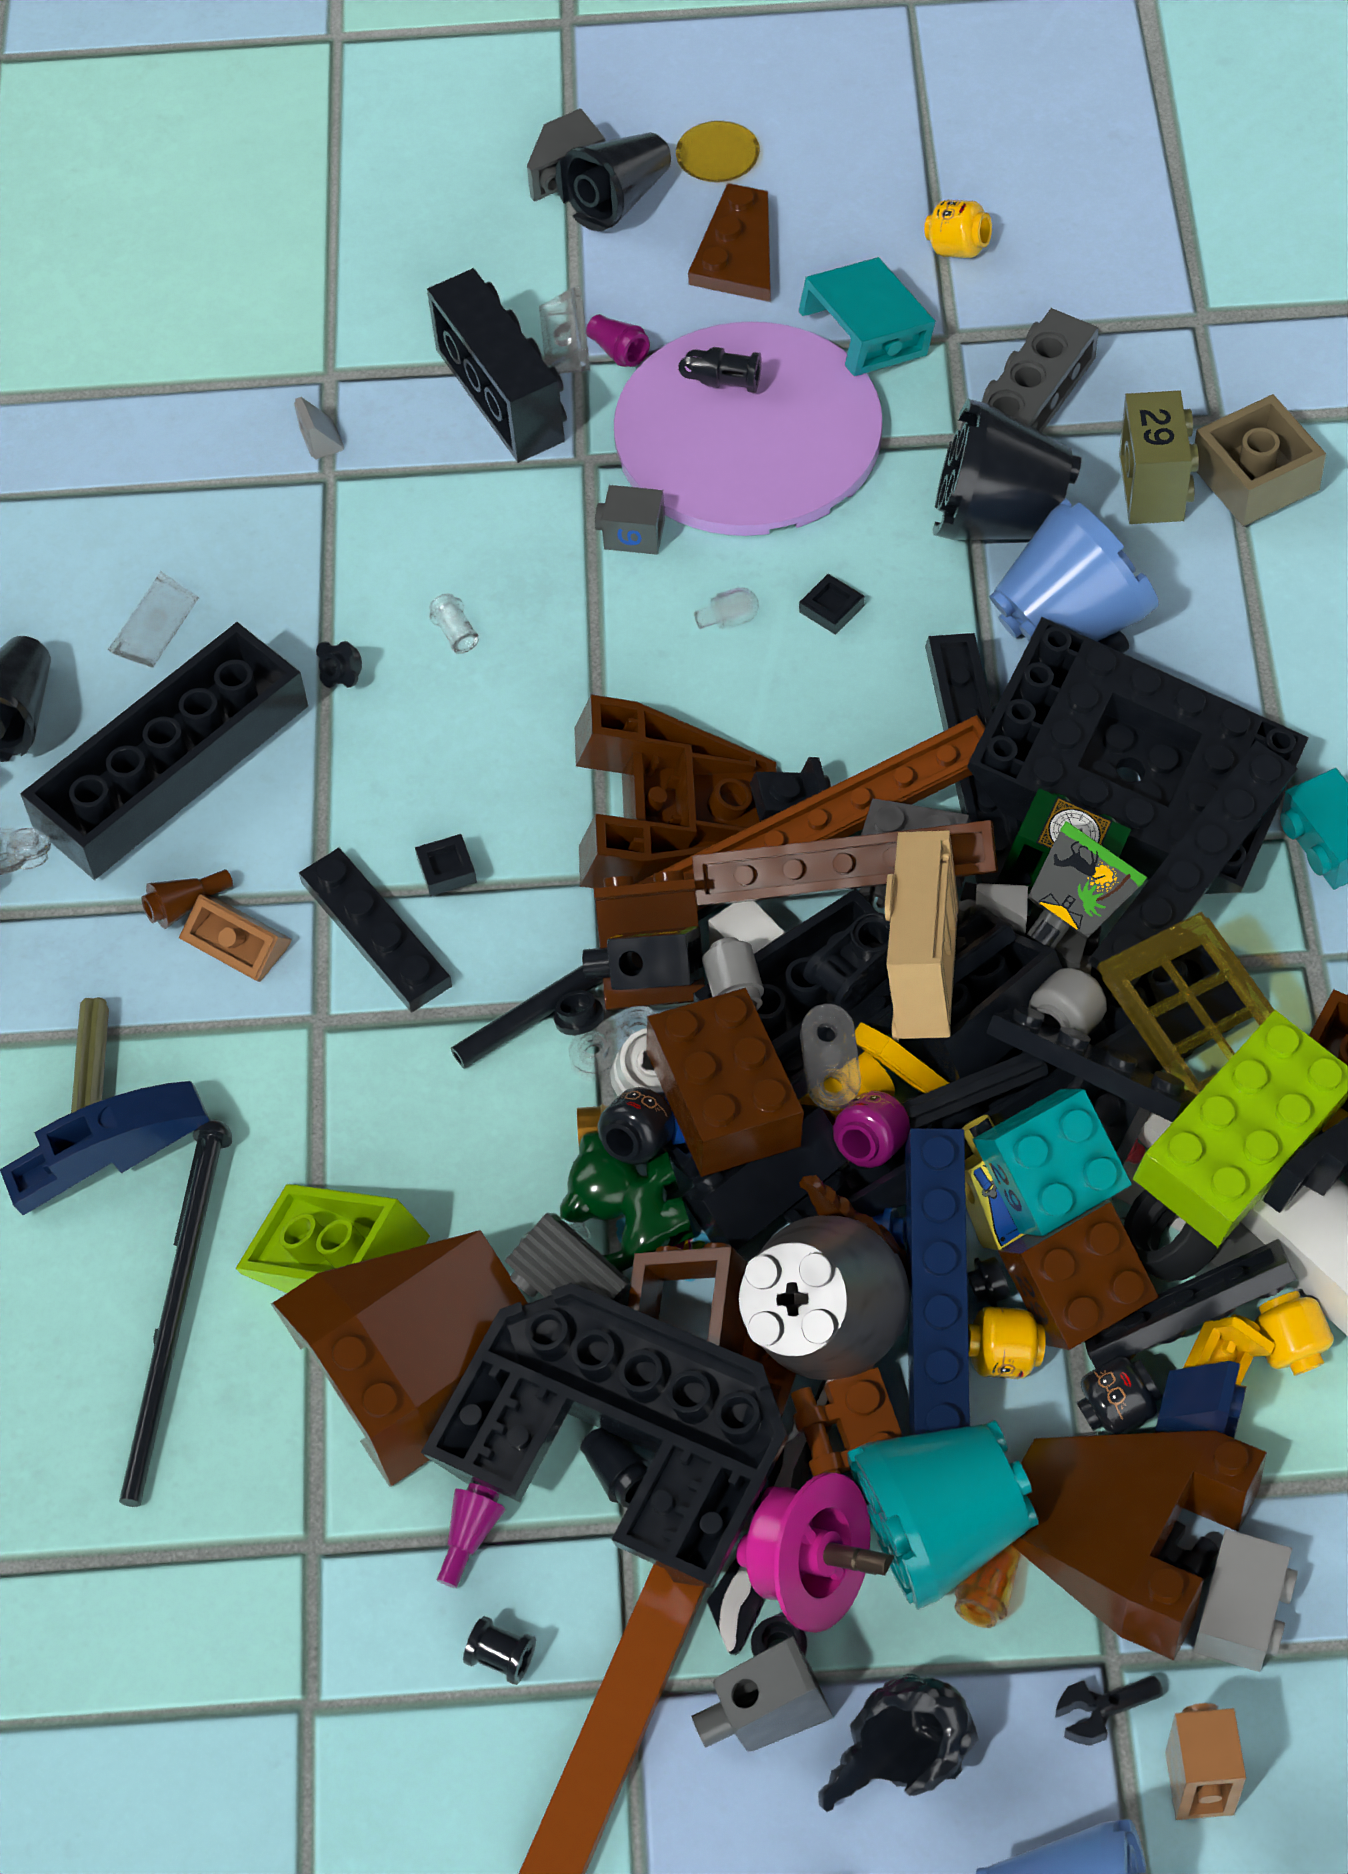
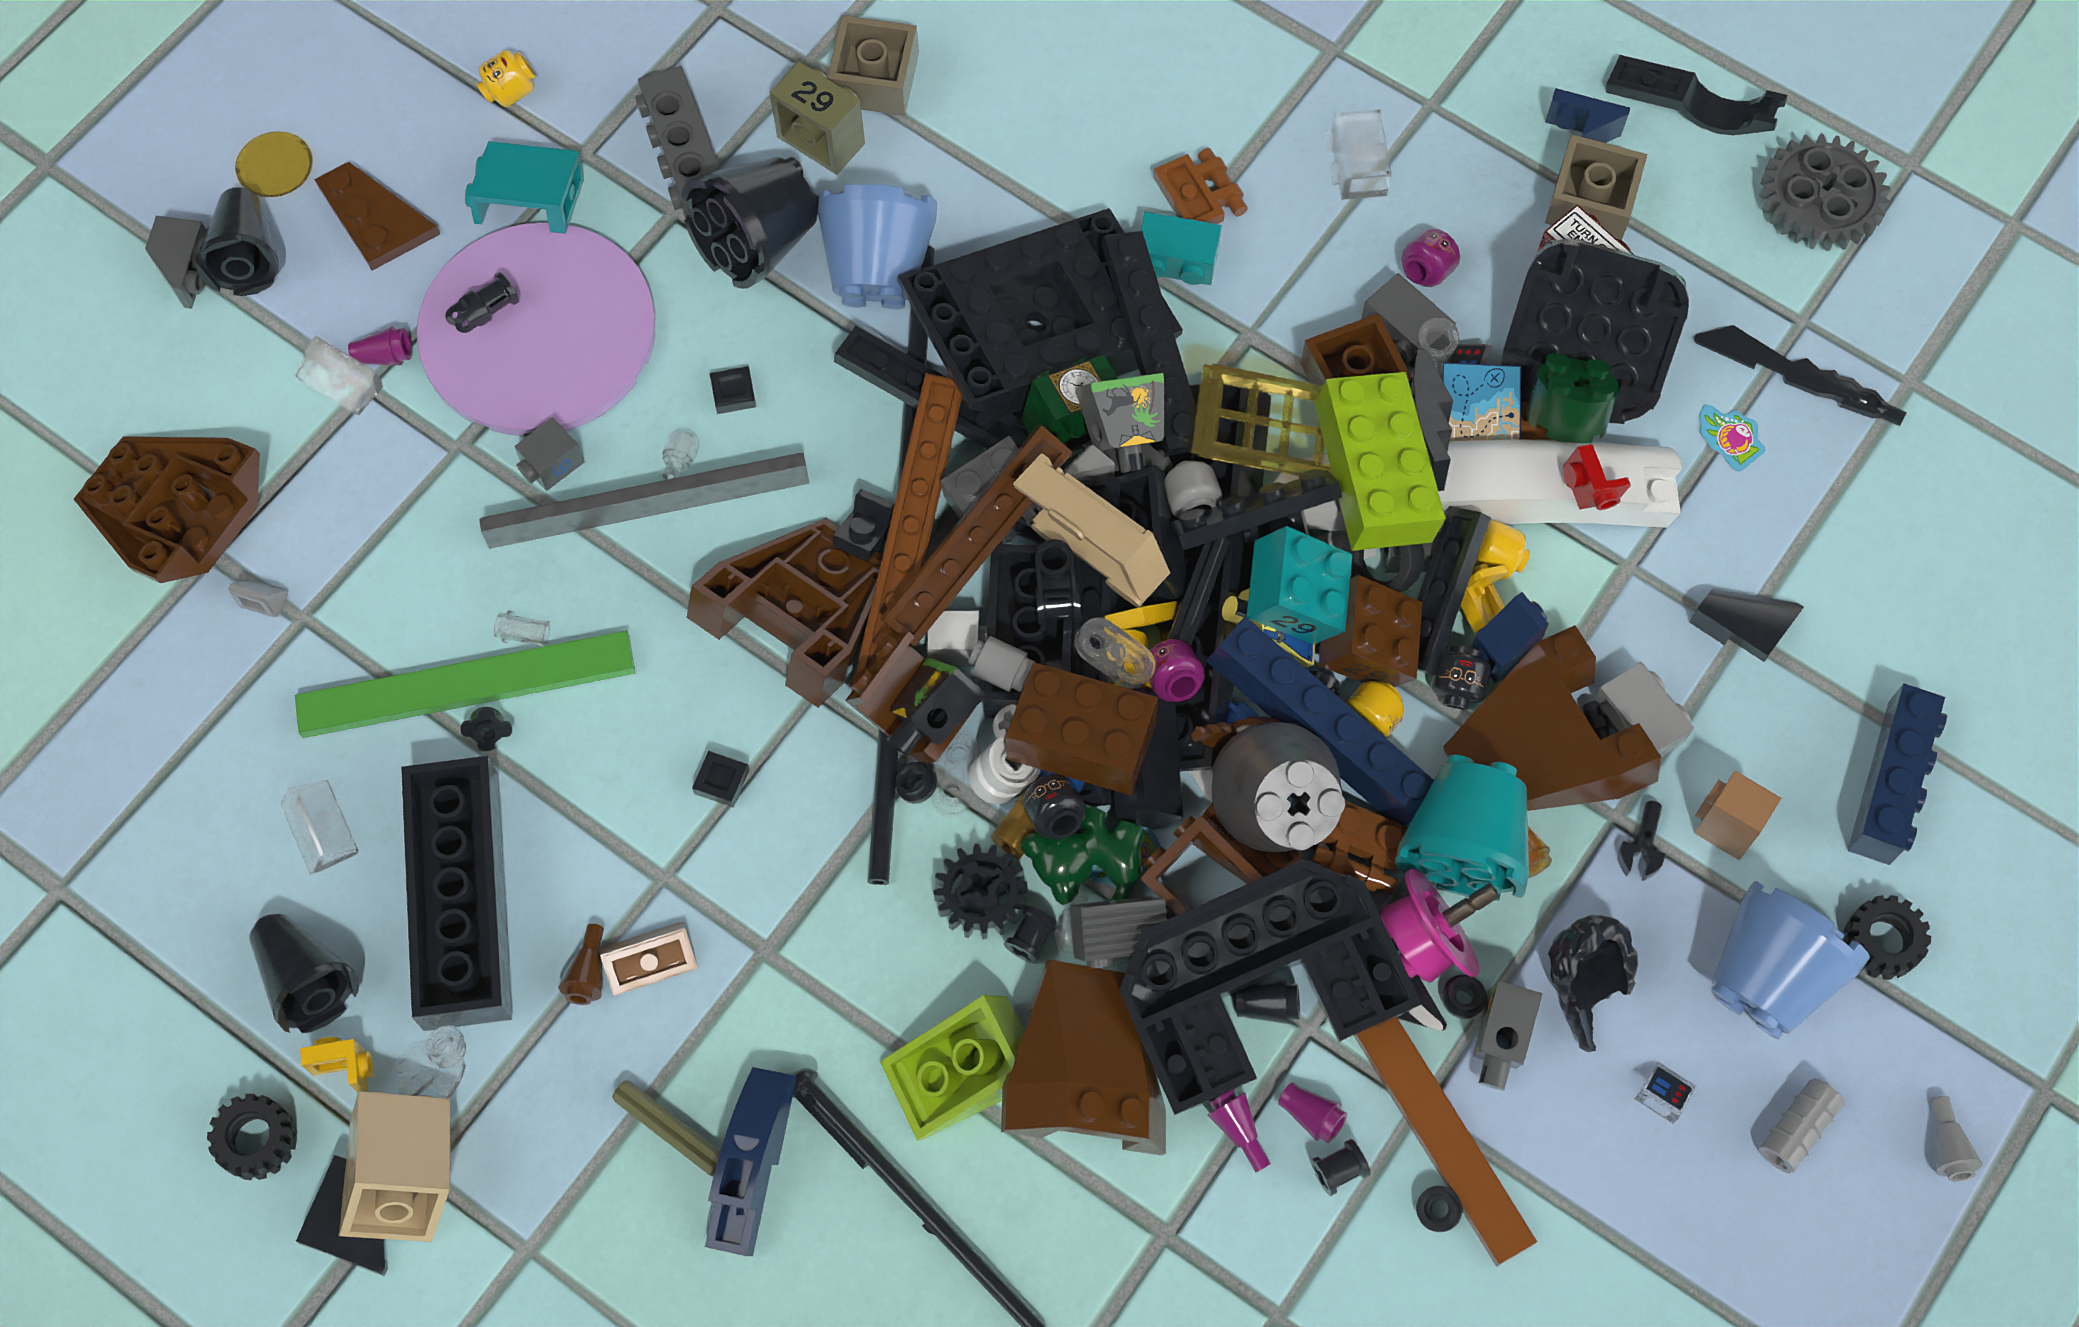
camera: 55 degrees left, 10 degrees up
black plate [299,847,452,1013] -> none
black brick [427,268,567,463] -> none
none -> reddish brown wedge [73,436,260,584]
none -> bright green tile [294,631,636,738]
none -> flat silver tile [479,453,810,549]
none -> black gear [933,843,1028,940]
none -> black bush [1004,906,1059,964]
none -> magenta cone [1278,1082,1348,1143]
none -> black plate [1416,1186,1463,1232]

